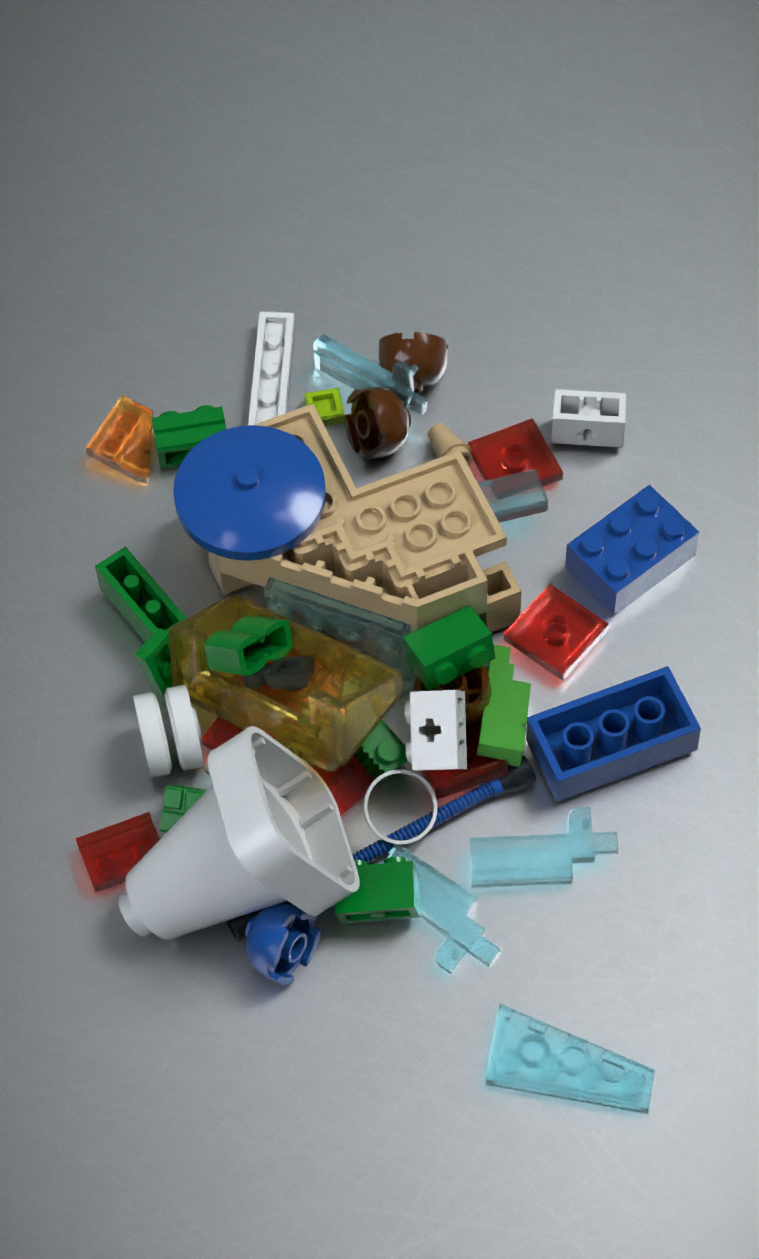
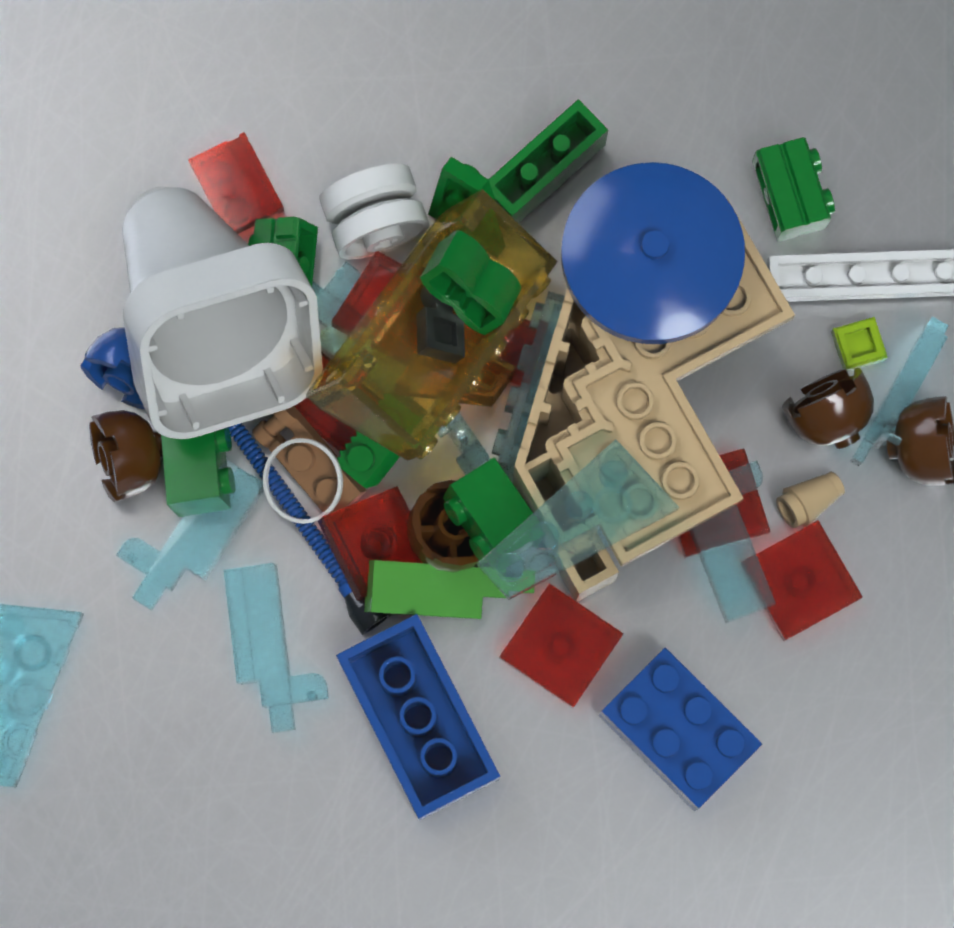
camera: 80 degrees right, 20 degrees up
clear orange wing [86,395,153,486] -> none
white brick [405,690,467,771] -> none
white brick [551,389,627,447] -> none
none -> reddish brown cylinder [89,410,163,502]
none -> medium nougat plate [252,406,367,522]
none -> clear light blue wing [477,439,679,600]

